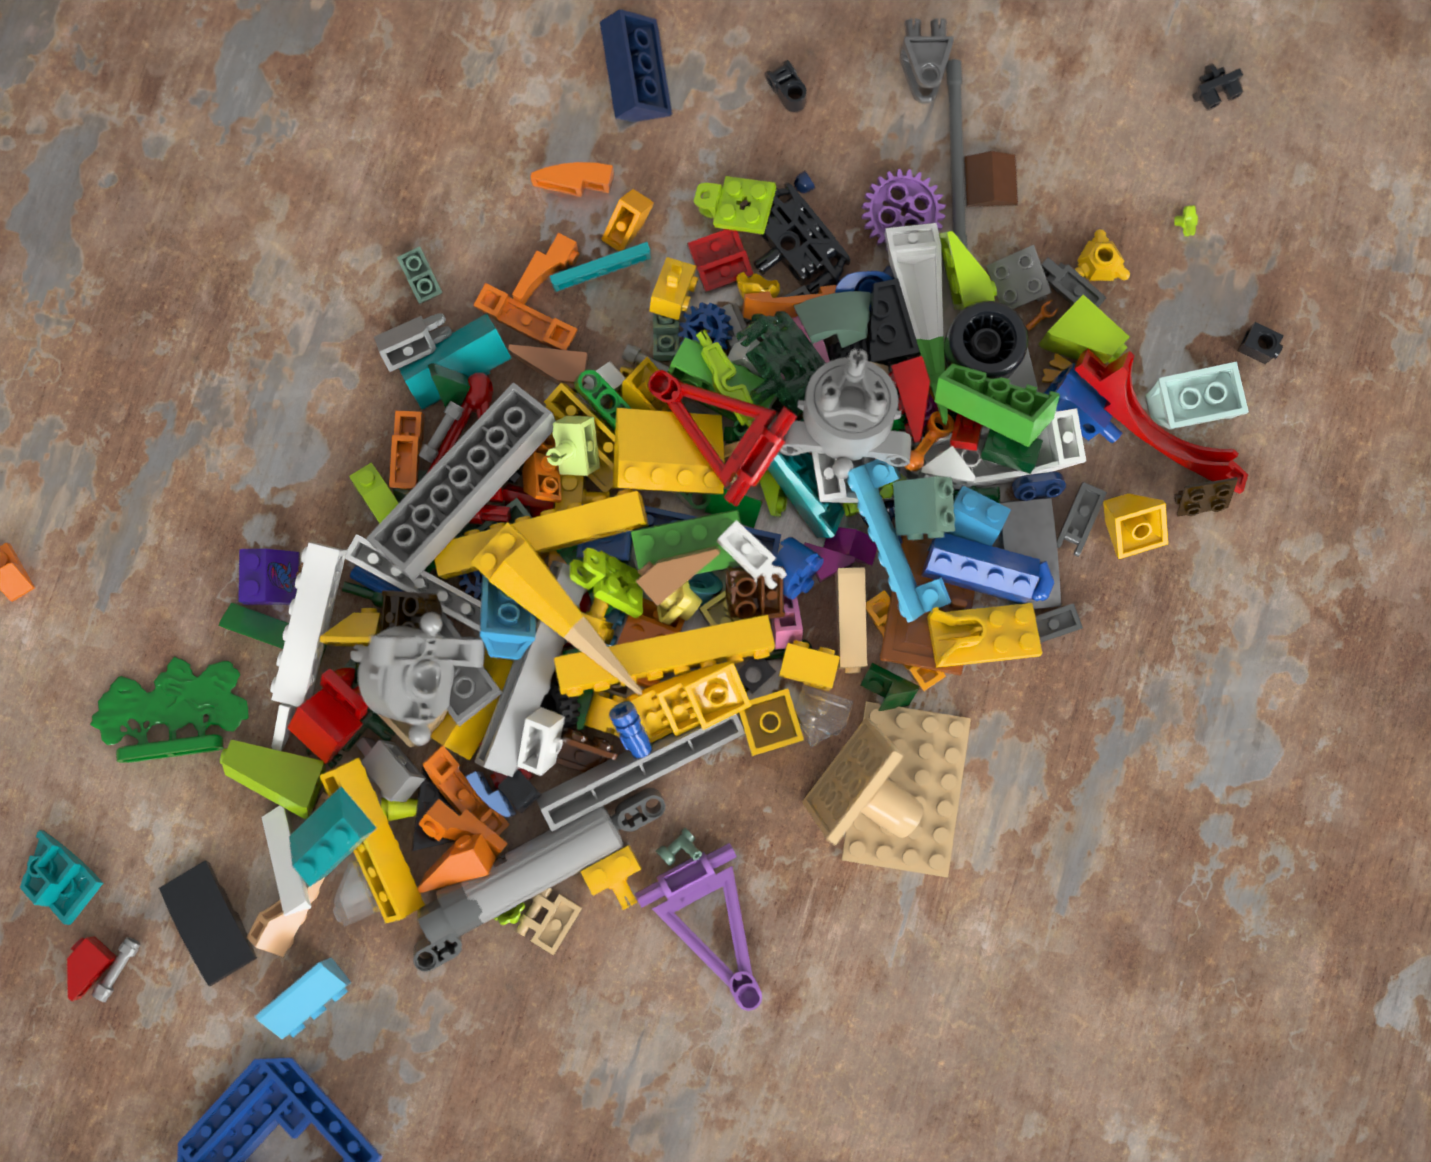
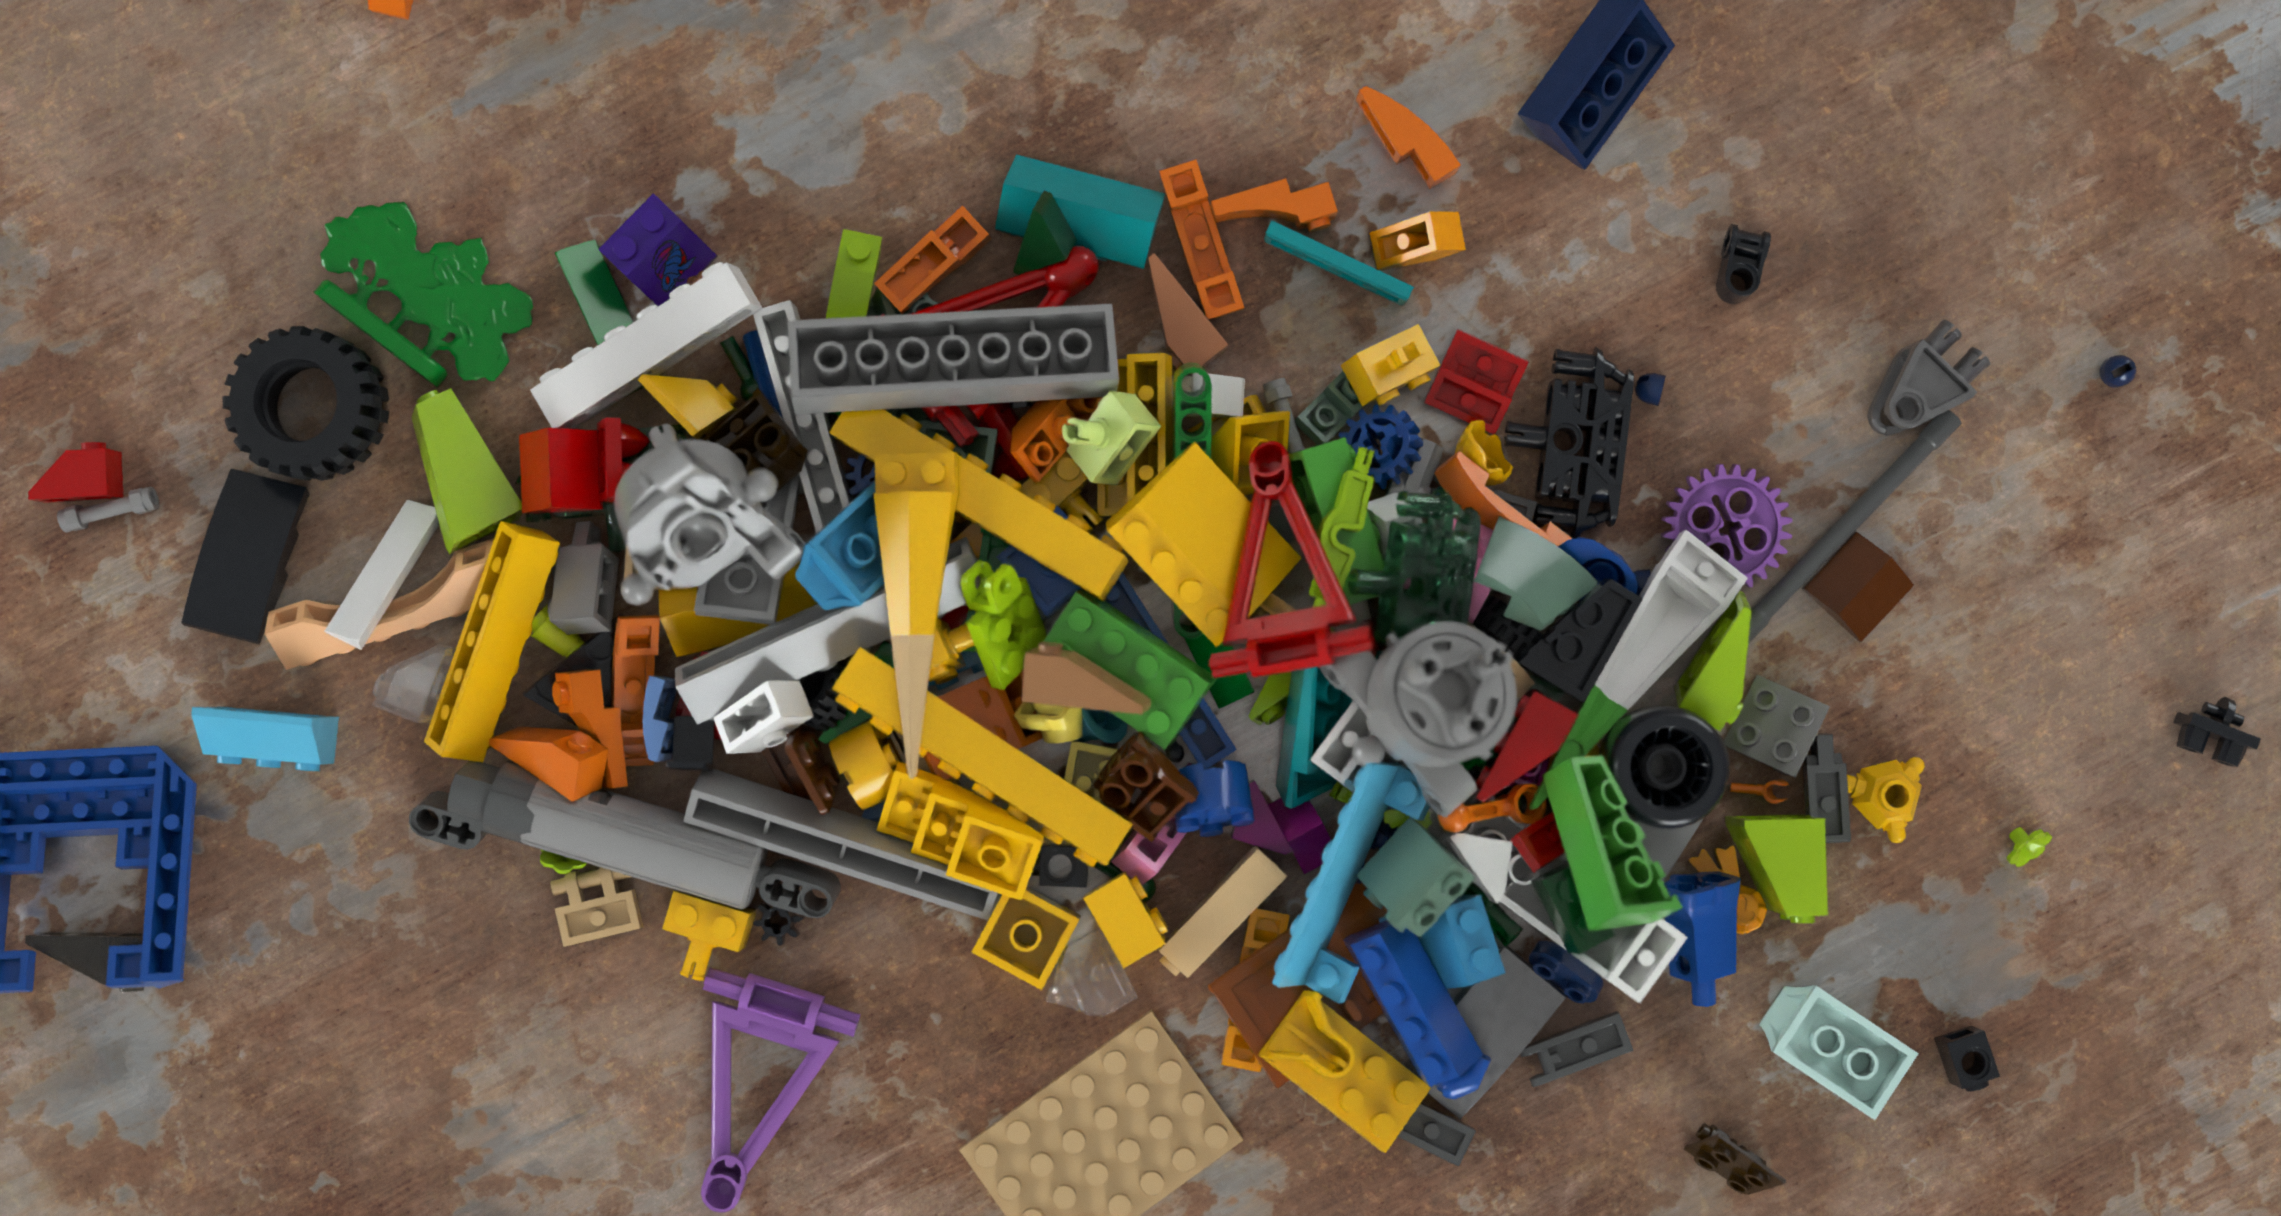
camera: 50 degrees right, 5 degrees up
teal slope [20,830,104,925] -> none
white tile [272,703,296,751] -> none
teal slope [289,787,377,887] -> none
light grey hinge [374,313,452,372] -> none
sand green slope [397,247,442,304] -> none
light grey bar [418,401,464,463] -> none
blue axle [609,701,652,759] -> none
sand green piece [656,828,702,867] -> none
lime plate [694,176,777,234] -> none
white plate [716,520,786,589] -> none
green piece [723,420,749,444] -> none
tan piece [802,718,924,845] -> none
dark green slope [860,663,920,711] -> none
red slope [1074,349,1248,494] -> none
yellow slope [1103,493,1168,559] -> none
none -> black tyre [223,326,389,481]
none -> black gear [753,903,805,946]

